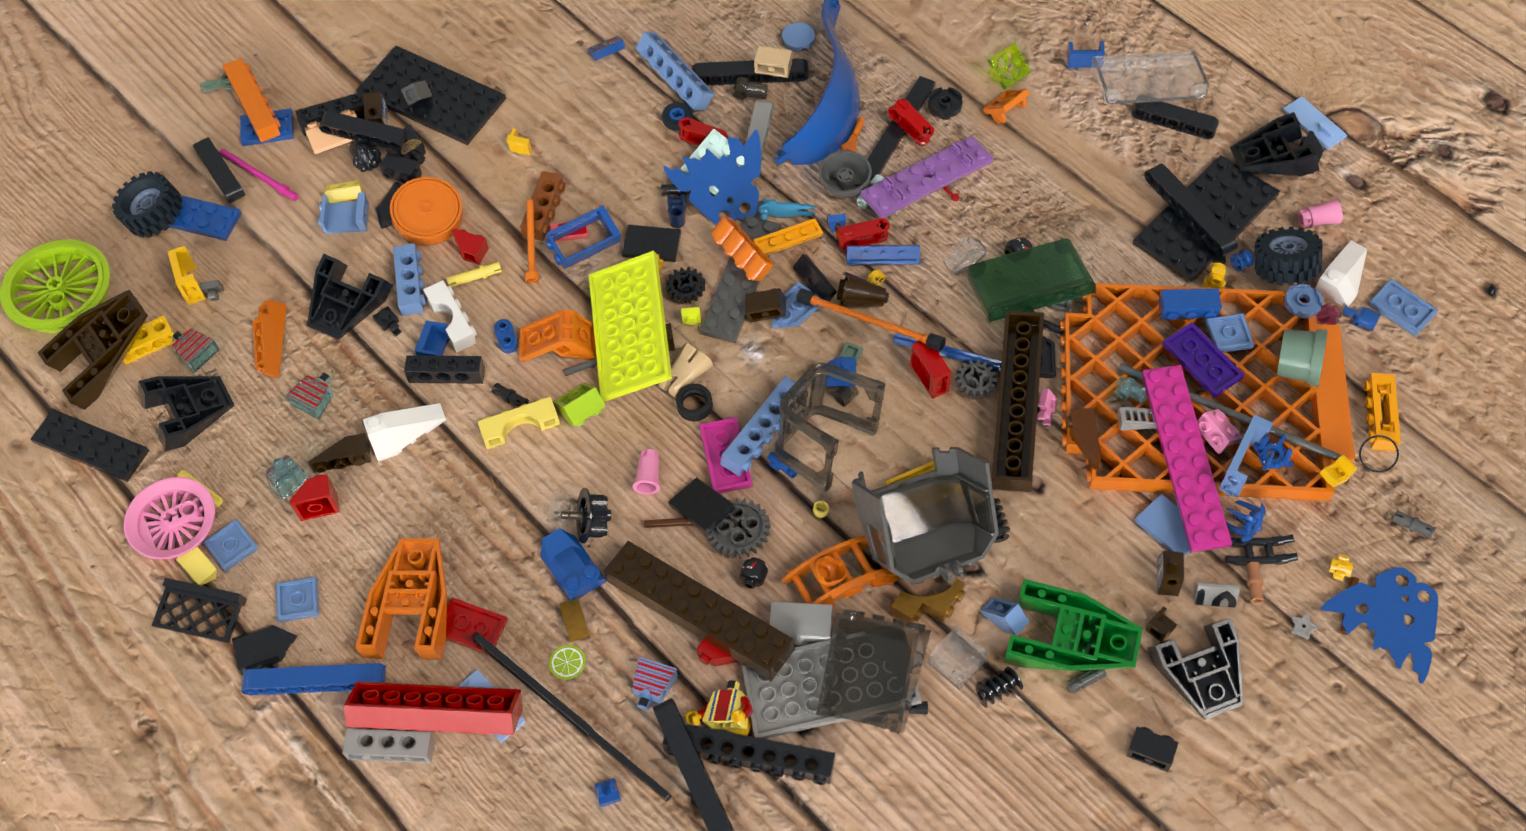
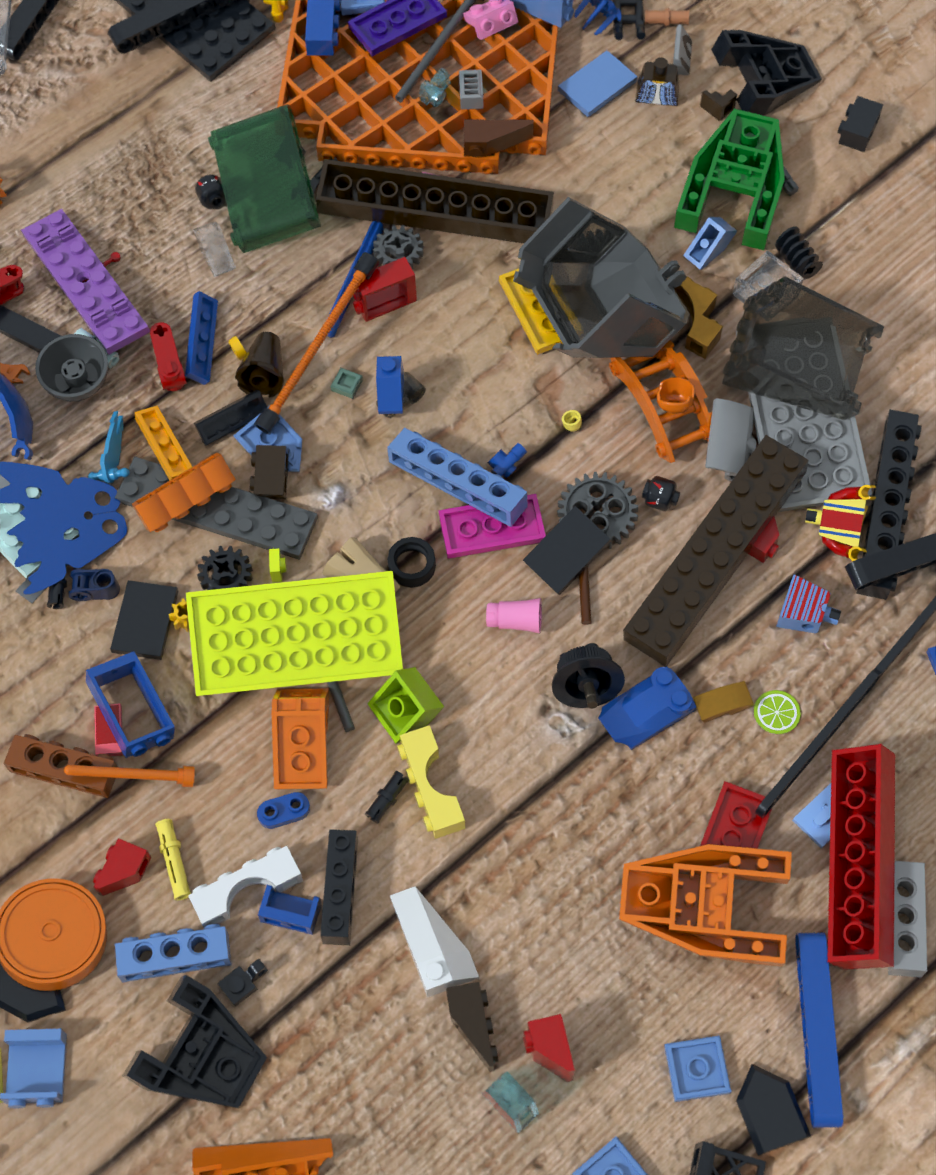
camera: 90 degrees left, 5 degrees up
clear light blue torso [285,373,333,420] -> none
clear smoke windscreen [774,363,886,492] -> none
blue tile [827,214,847,233] -> none
dark pink plate [1142,365,1232,553] -> none

